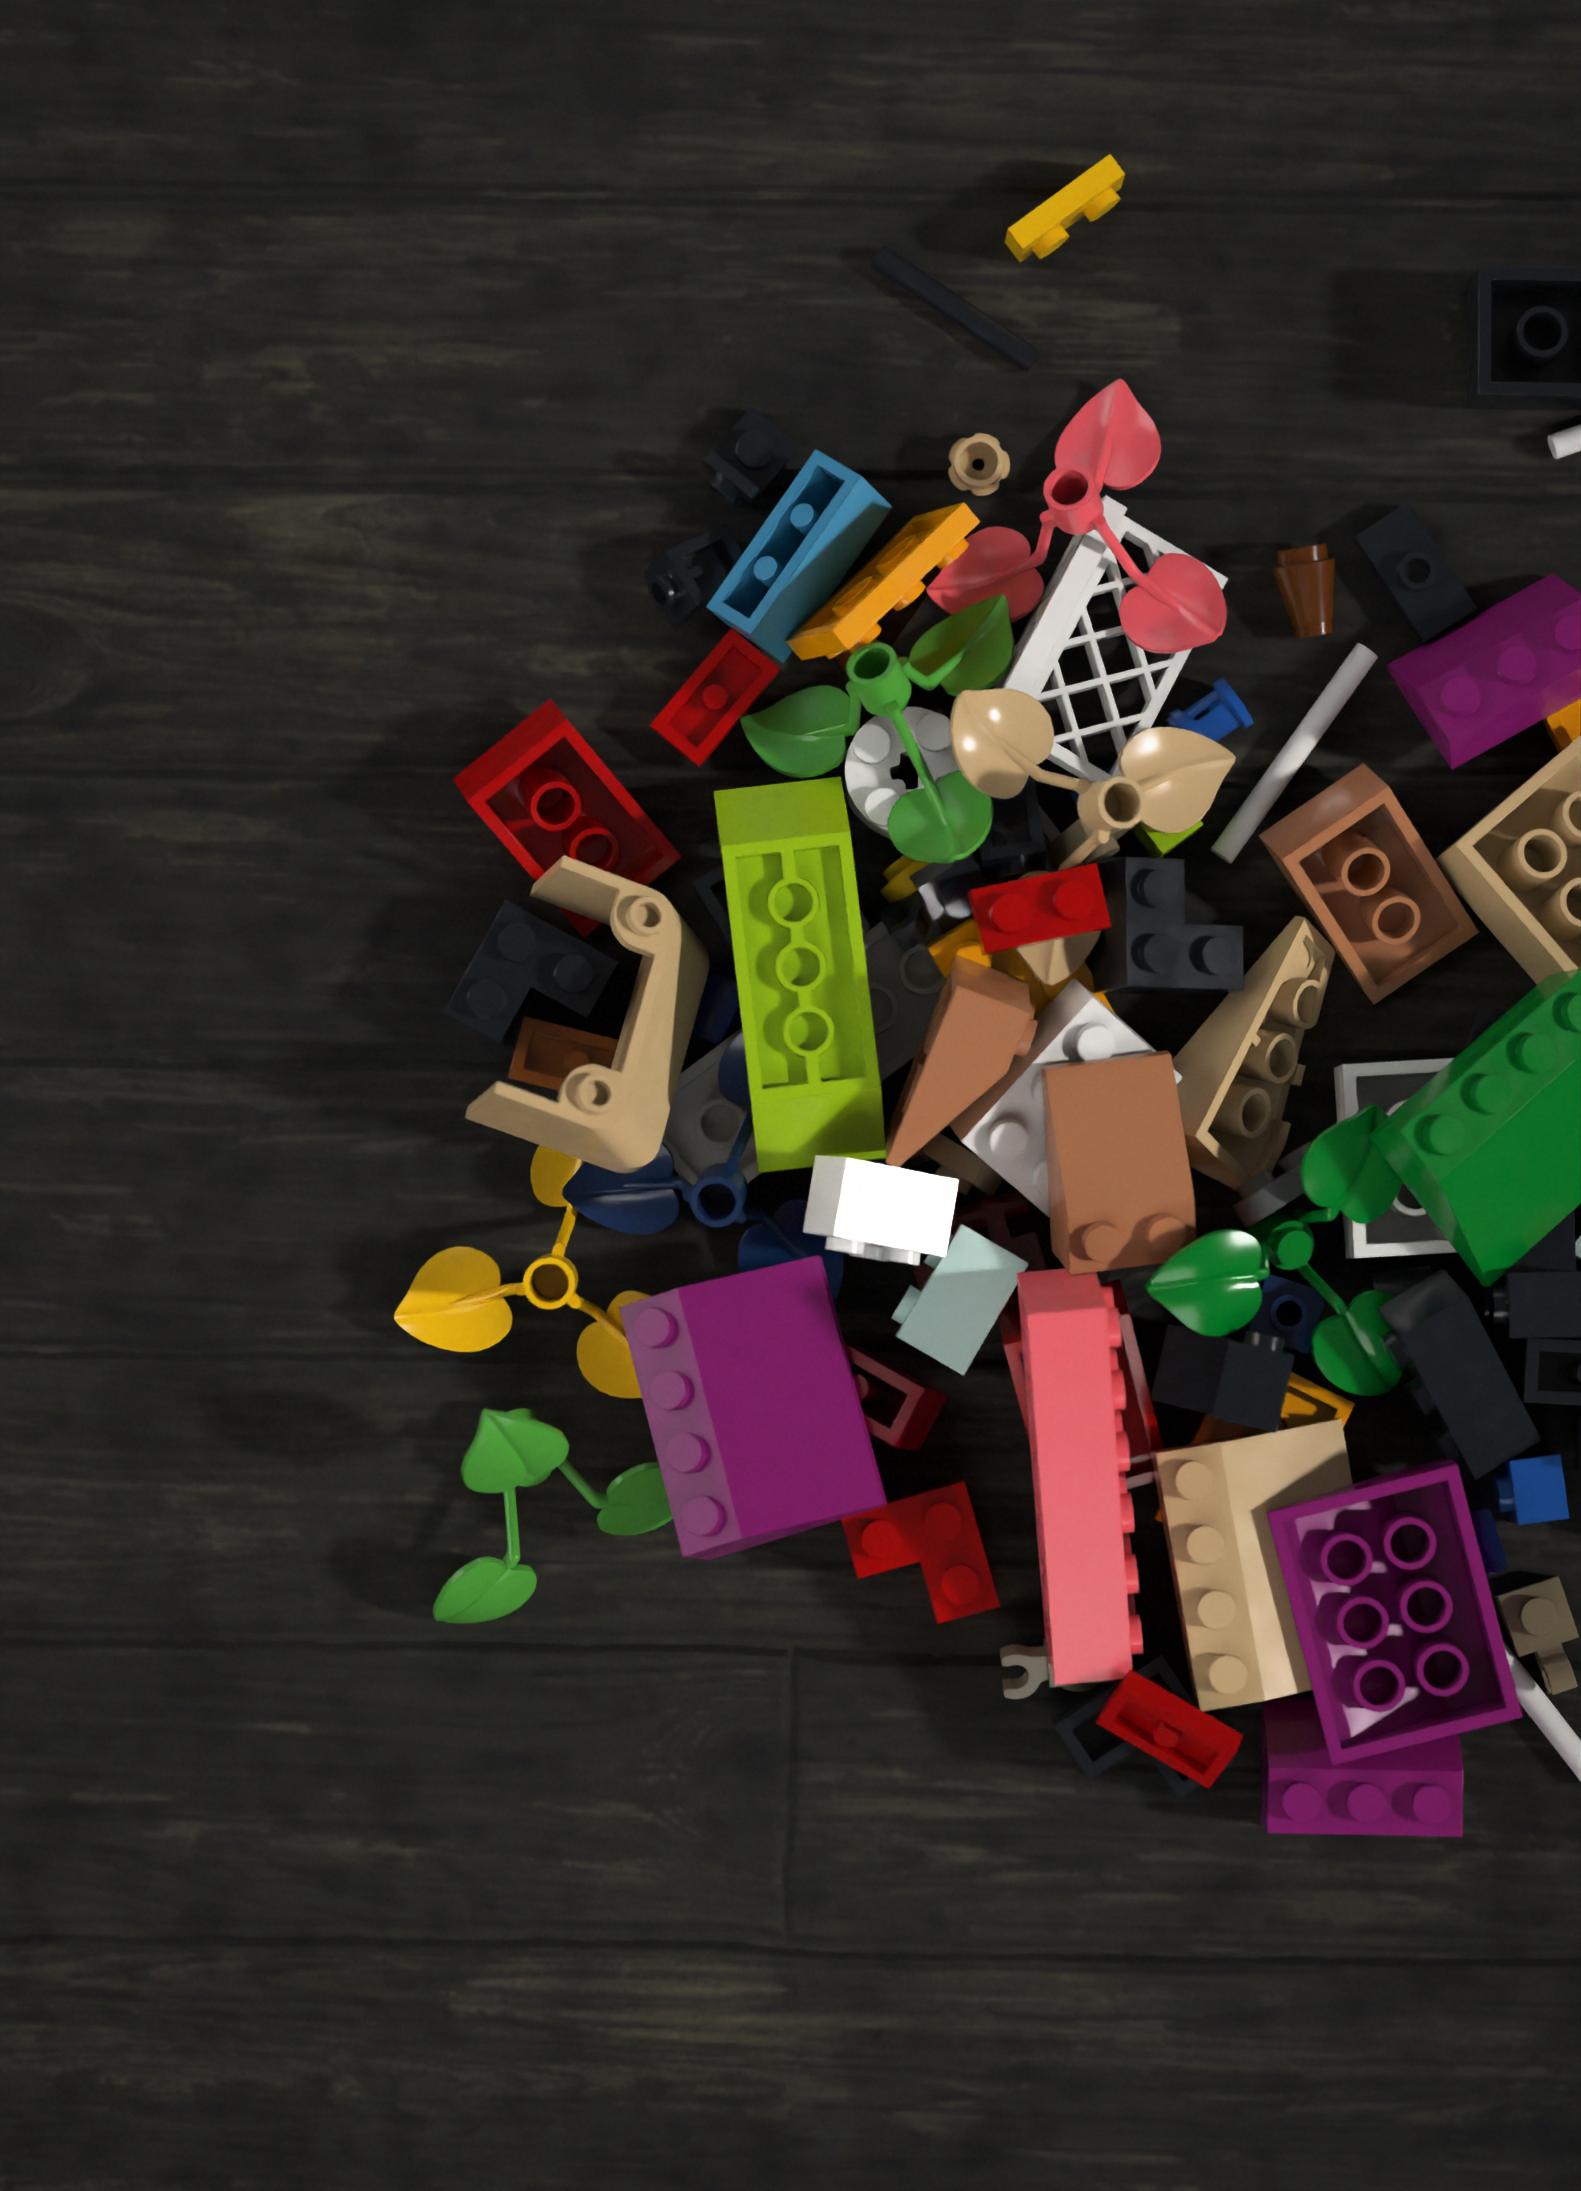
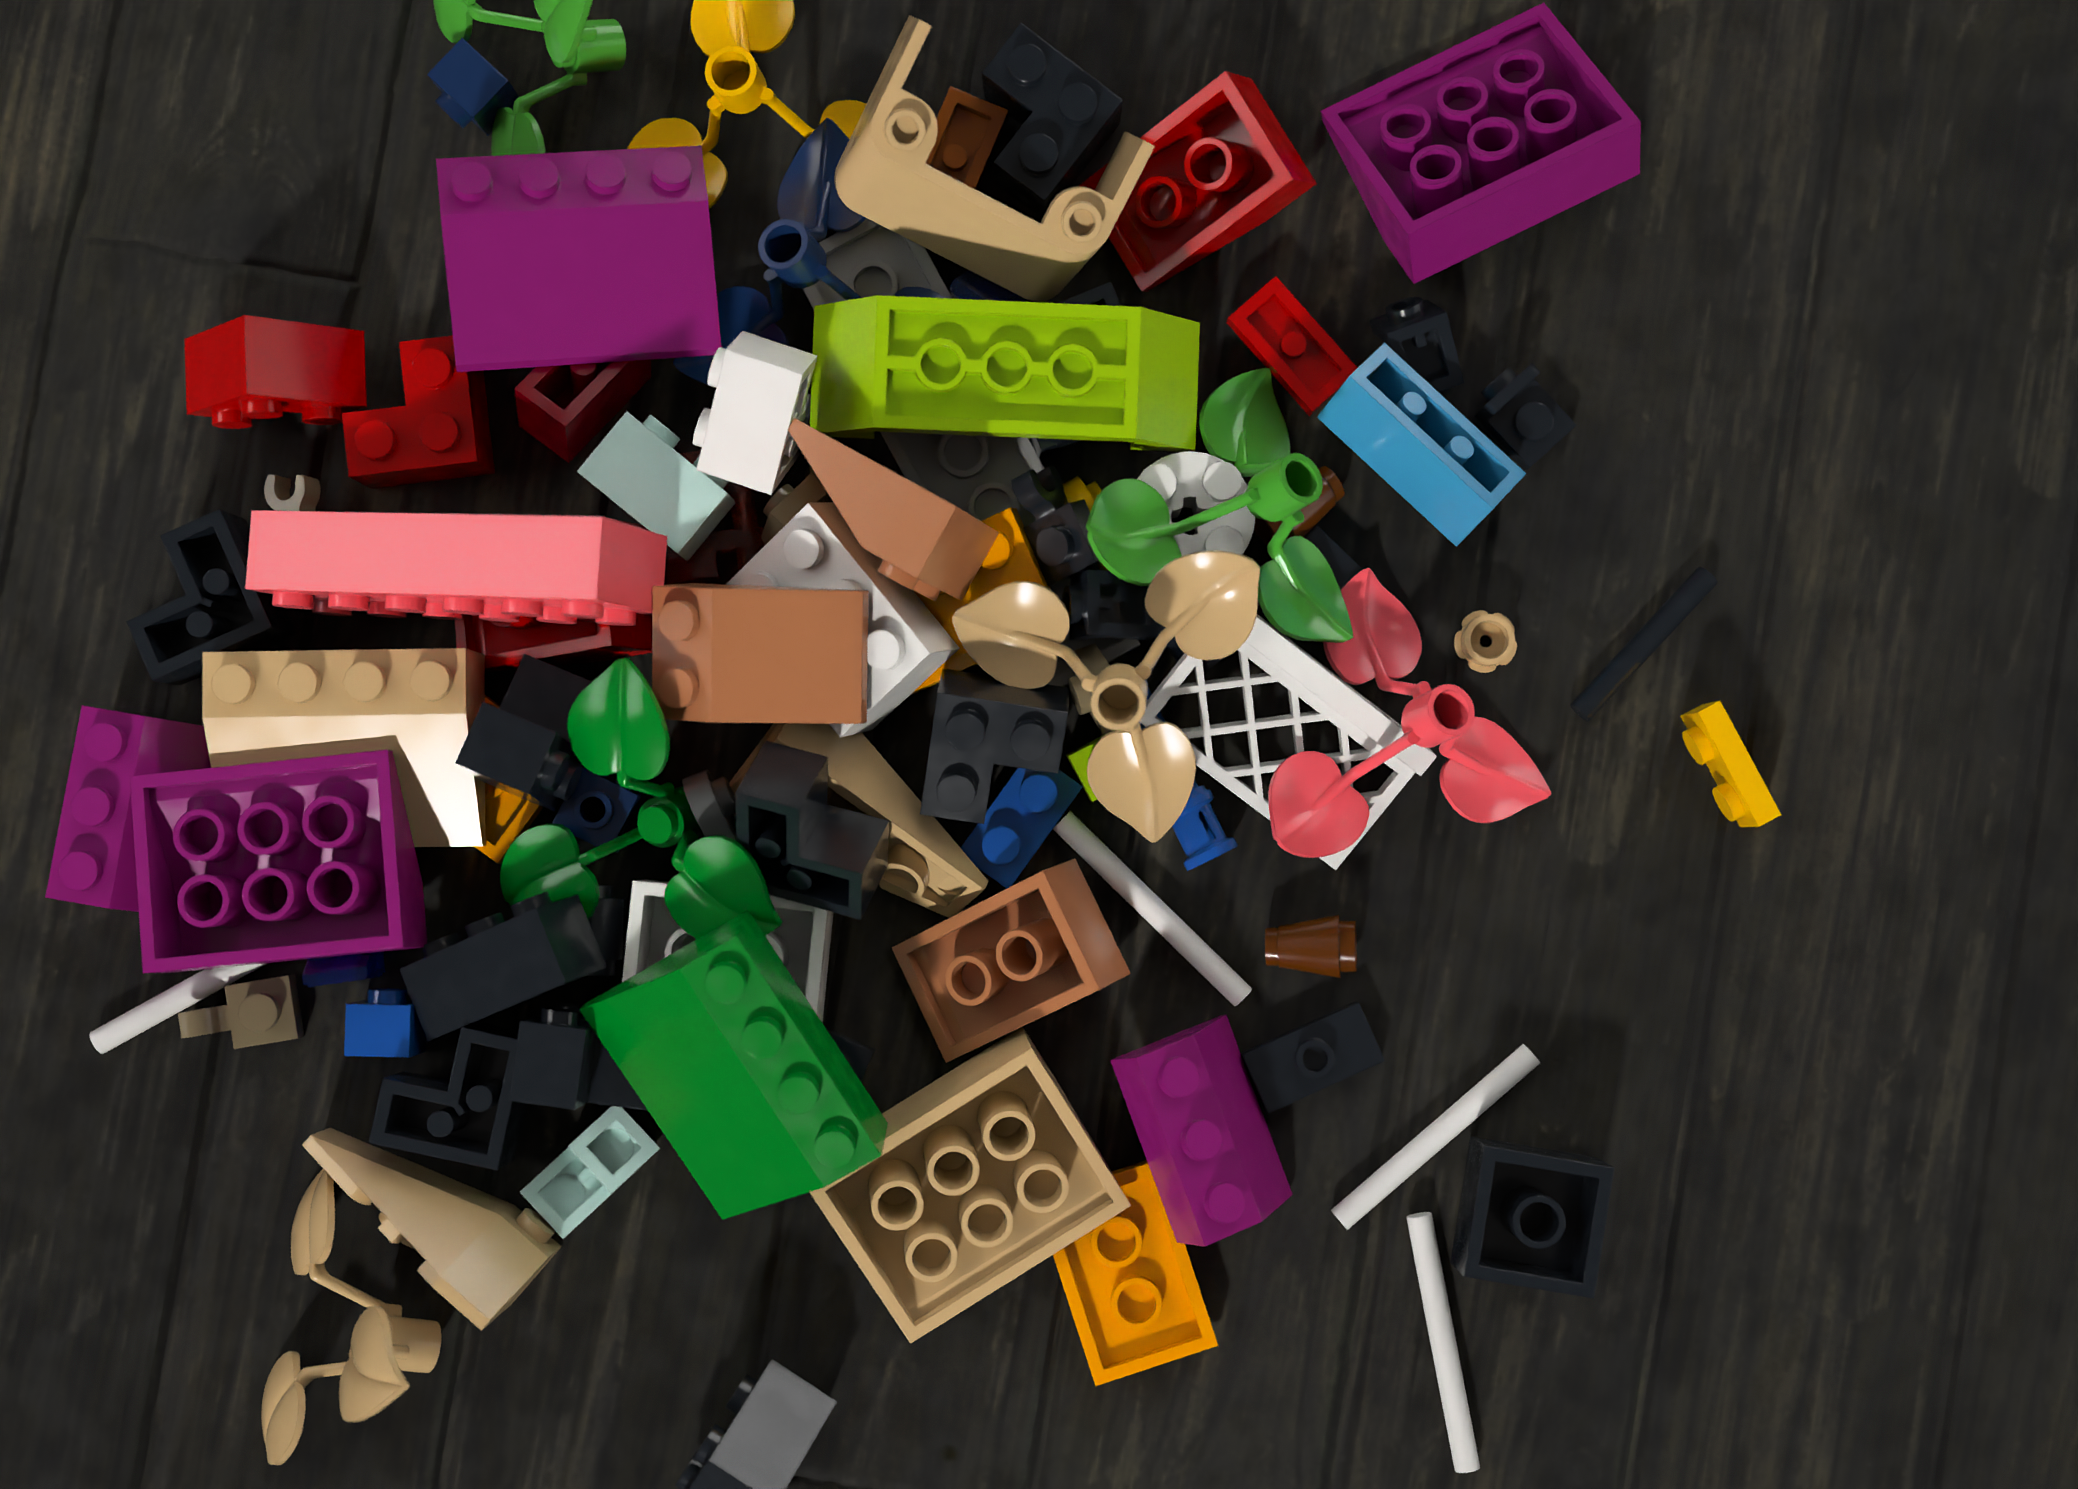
camera: 100 degrees right, 0 degrees up
light orange plate [785,502,980,661] -> none
red plate [968,863,1111,956] -> none
red plate [1096,1669,1244,1789] -> none
none -> red brick [184,315,367,429]
none -> dark blue plate [427,38,520,136]
none -> black brick [735,741,889,920]
none -> blue plate [961,767,1083,889]
none -> magenta slope [1320,3,1641,284]
none -> white bar [1331,1044,1540,1230]

